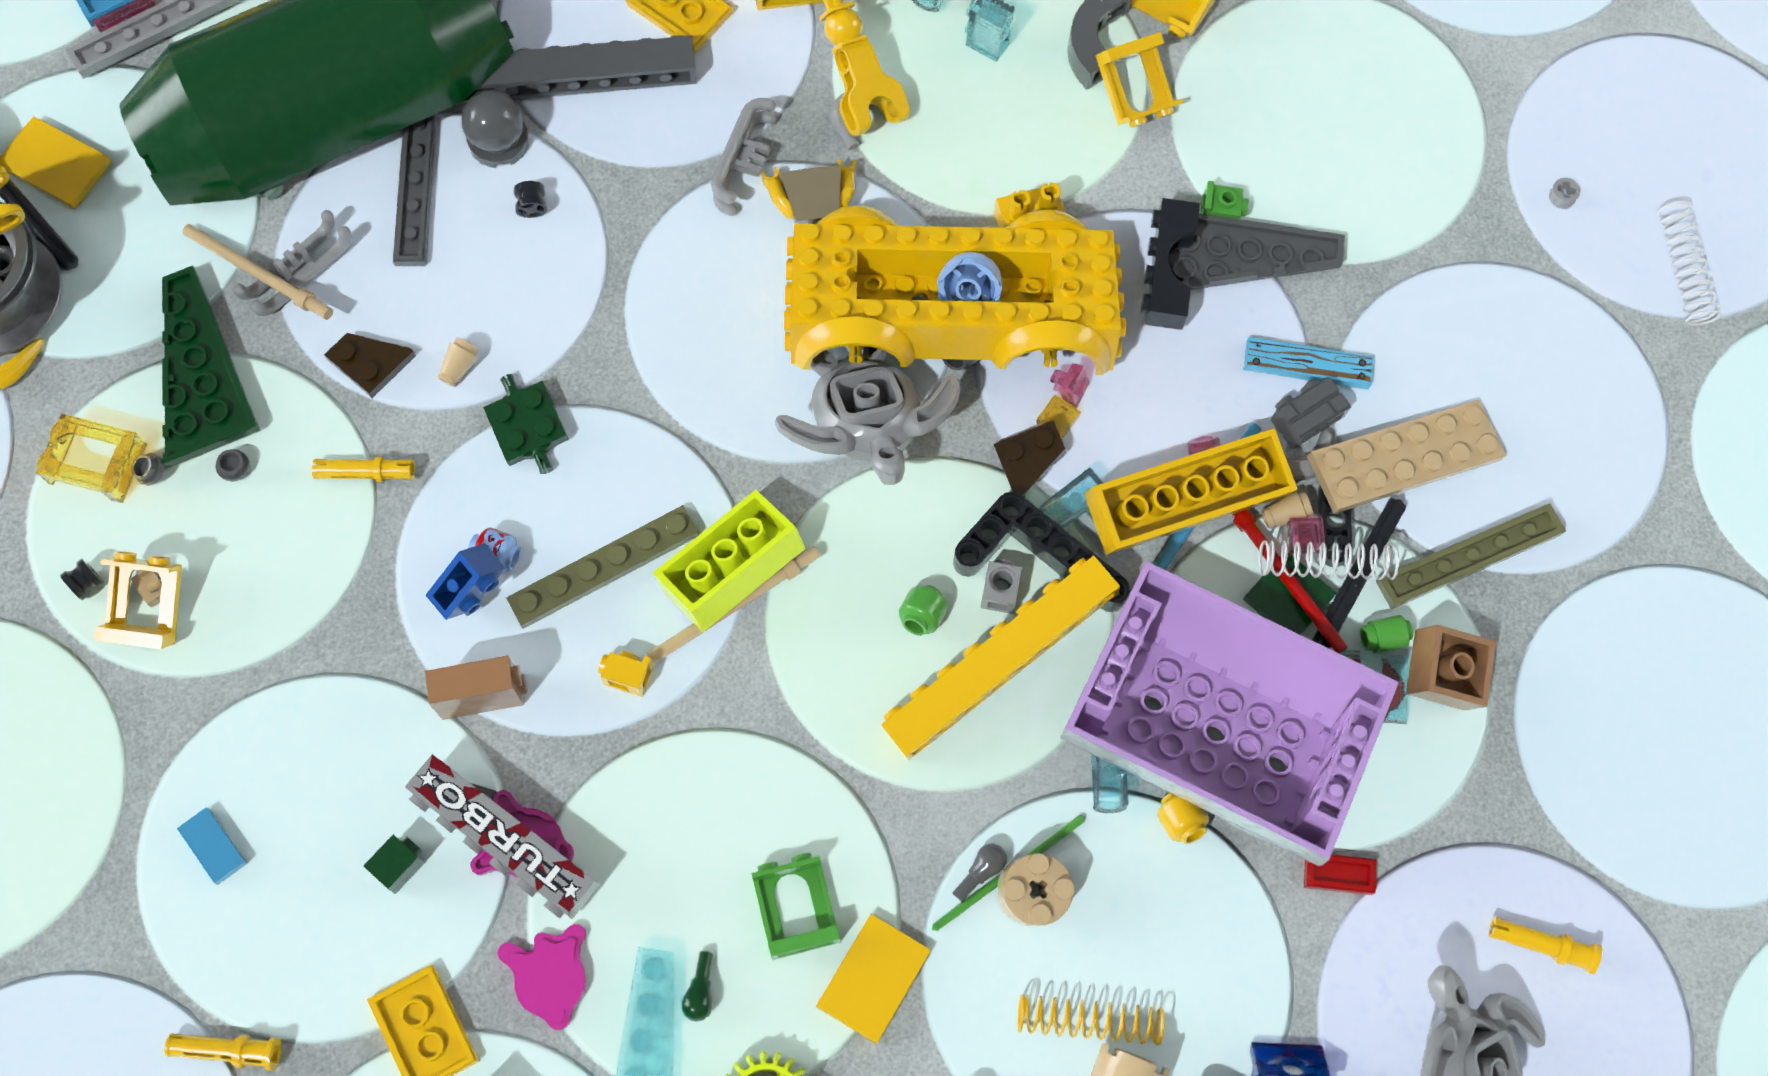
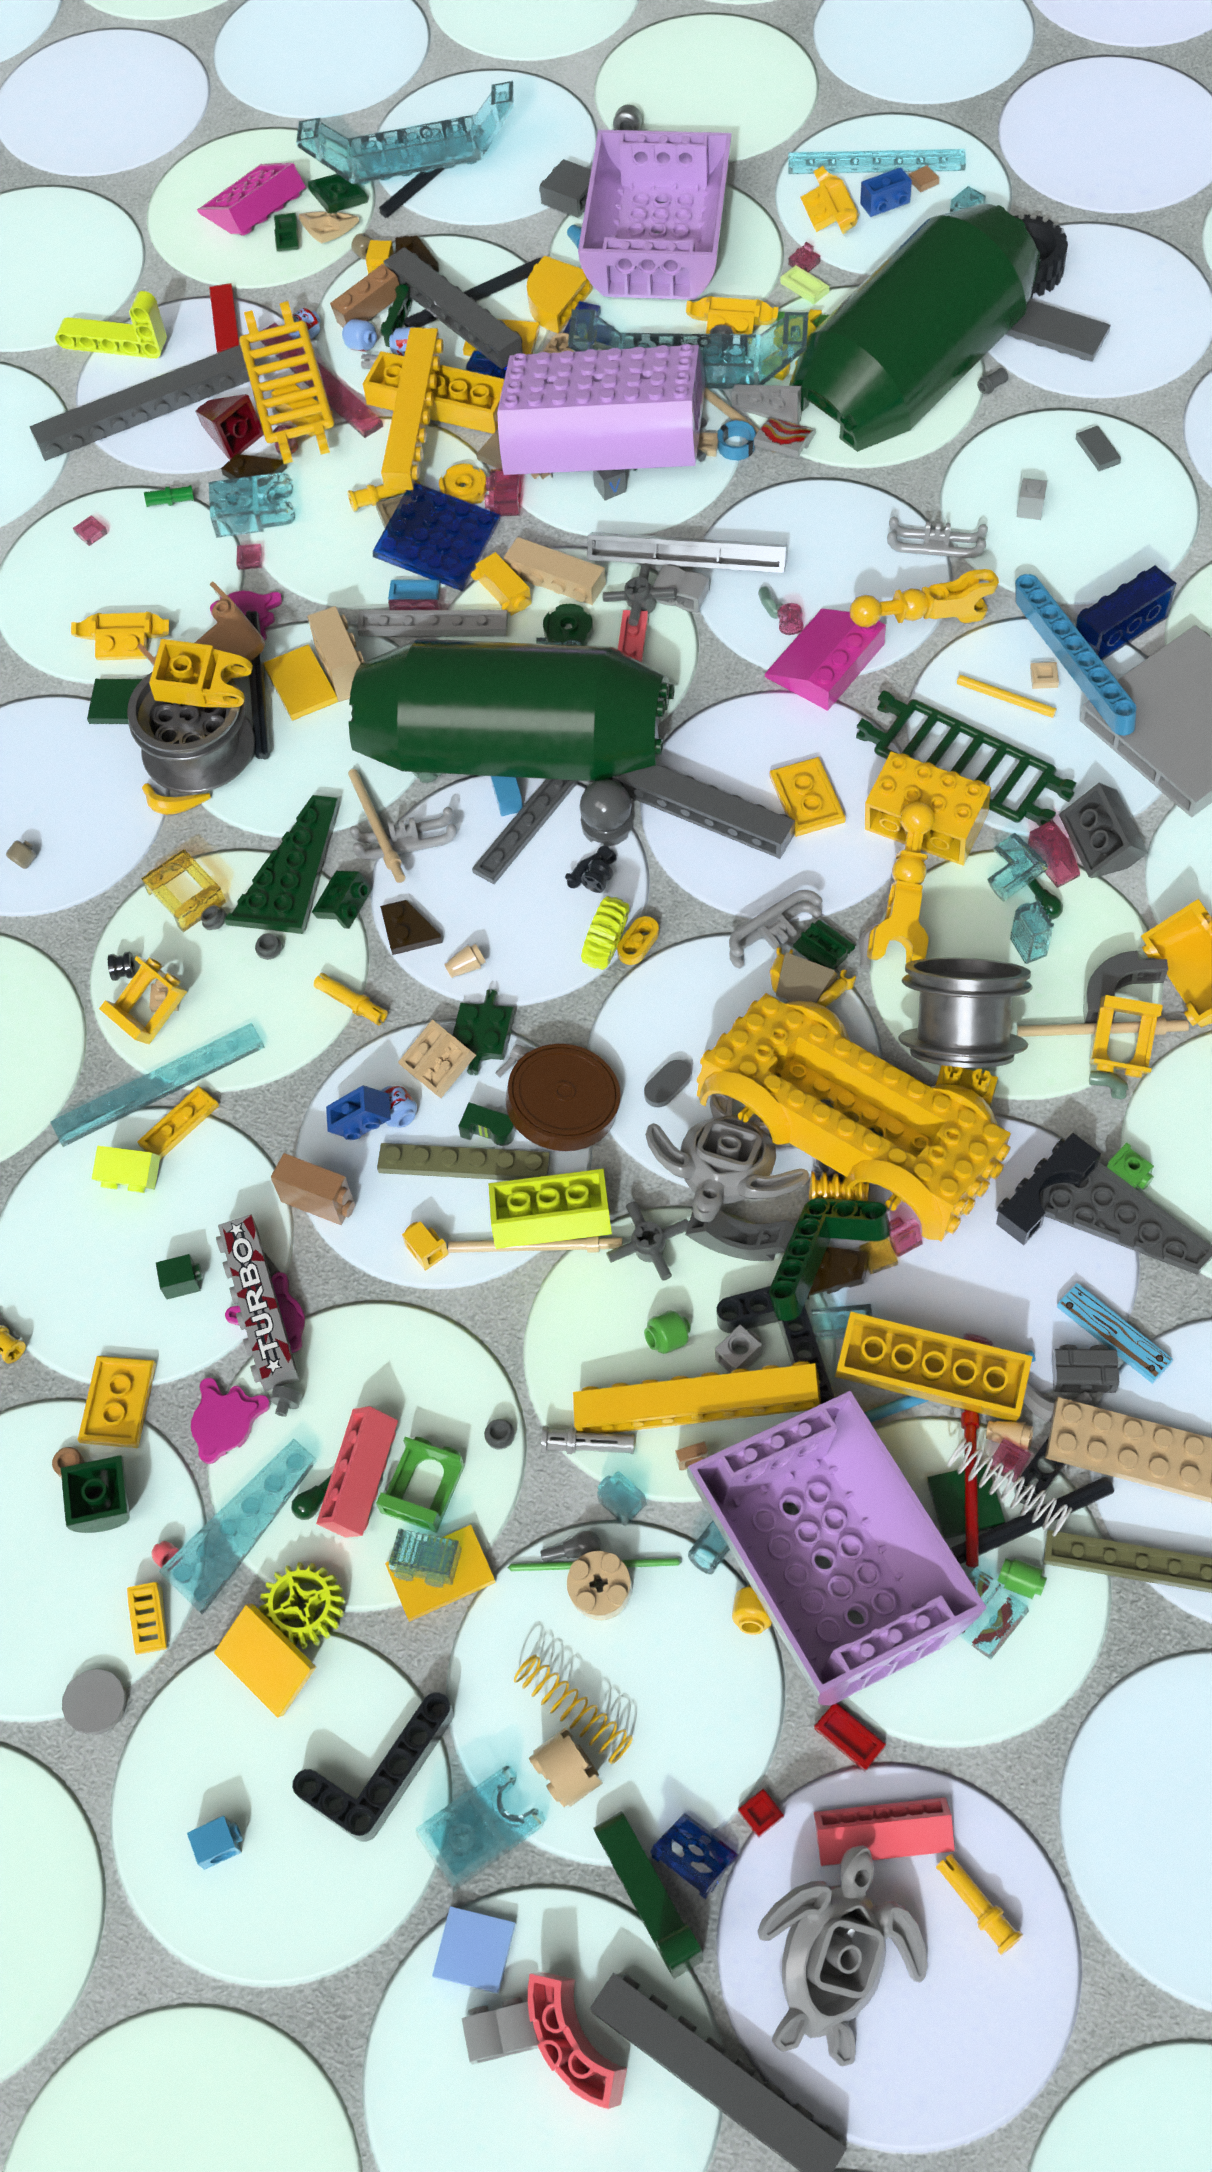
camera: 45 degrees right, 10 degrees down
dark azure tile [176,807,248,885] -> none
light blue cylinder [937,252,1003,302] -> none
medium nougat brick [1406,625,1496,710] -> none
none -> clear light blue tile [50,1022,265,1147]
none -> neon yellow brick [92,1146,161,1193]
none -> yellow tile [137,1085,219,1160]
none -> dark grey tile [270,1386,302,1417]
none -> tan brick [307,606,364,702]
none -> dark green bracket [312,871,372,929]
none -> coral brick [316,1406,398,1538]
none -> clear light blue brick [388,1528,462,1588]
none -> tan slope [398,1019,476,1098]
none -> dark green leg [458,1102,515,1146]
none -> dark grey plate [484,1419,515,1450]
none -> dark azure piece [491,776,523,816]
none -> light grey hand [495,1045,529,1078]
none -> reddish brown brick [505,1044,621,1151]
none -> light grey pin [541,1425,634,1455]
none -> black piece [565,846,617,889]
none -> neon yellow gear [581,896,630,970]
none -> clear light blue brick [597,1471,647,1526]
none -> dark grey bar [606,1201,689,1281]
none -> yellow plate [617,916,659,965]
none -> dark grey tile [644,1060,691,1108]
none -> medium nougat tile [675,1441,708,1471]
none -> dark grey arch [685,1210,794,1261]
none -> red tile [738,1788,784,1838]
none -> dark green beam [769,1198,891,1321]
none -> dark green piece [792,919,856,970]
none -> yellow piece [809,1171,869,1201]
none -> coral brick [814,1797,954,1866]
none -> flat silver wheel [898,957,1033,1068]
none -> tan bar [1017,1018,1189,1037]
none -> sand green arm [1089,1071,1129,1099]

